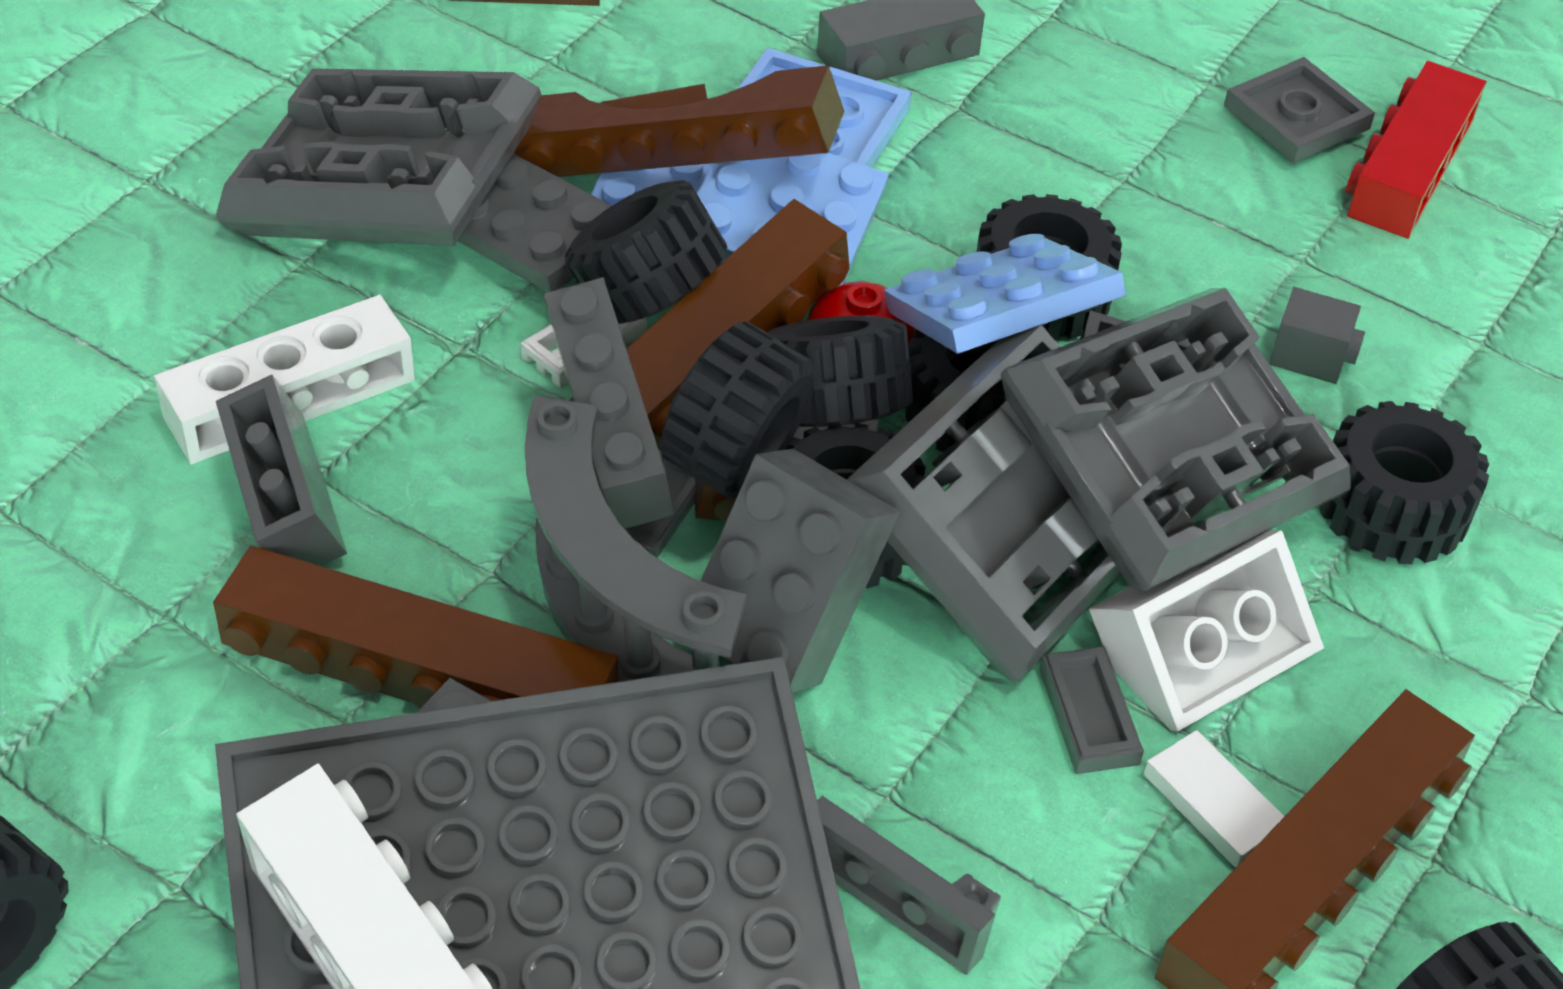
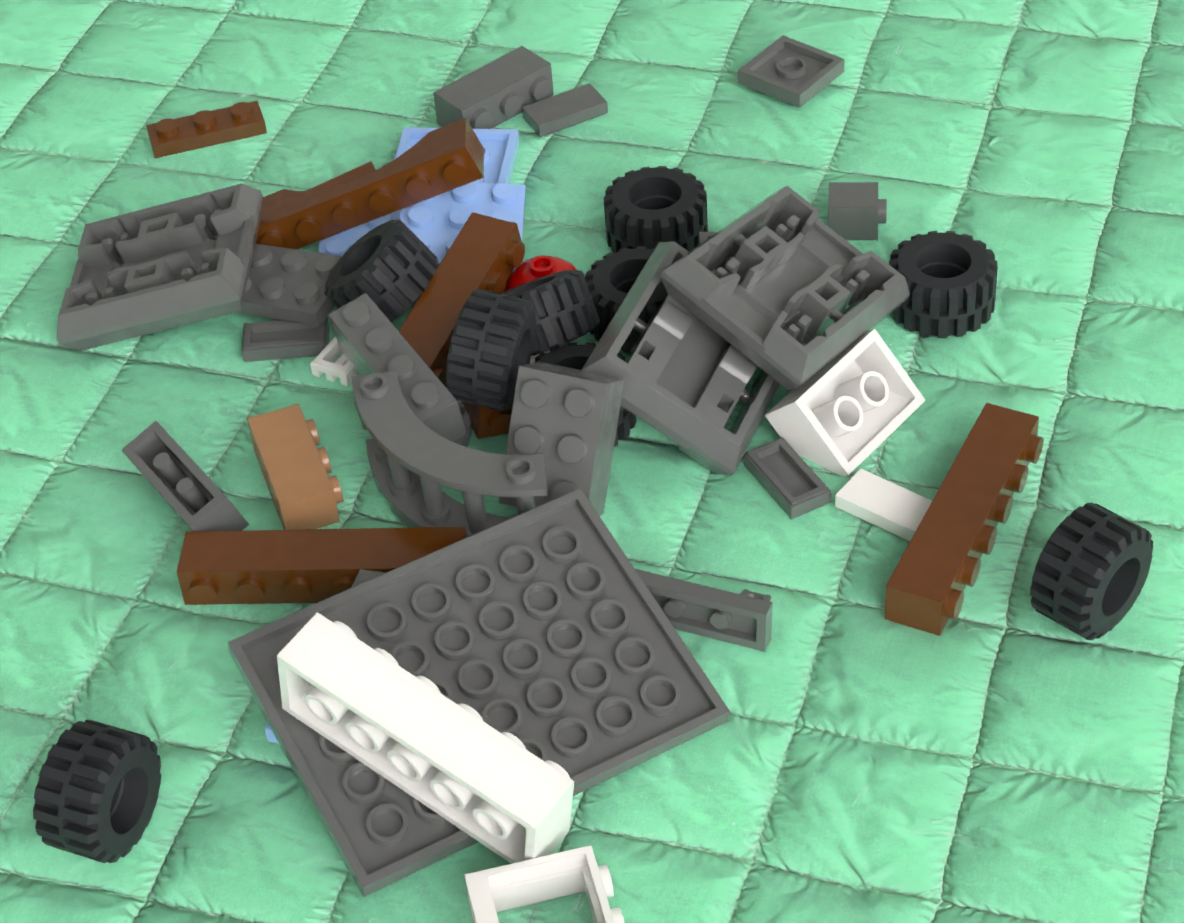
camera: 10 degrees left, 5 degrees down
white brick [154,295,415,465] -> none
light blue plate [883,234,1126,354] -> none
red brick [1345,60,1487,239] -> none
none -> dark grey tile [241,317,330,362]
none -> medium nougat brick [247,404,344,530]
none -> dark grey tile [522,83,608,137]

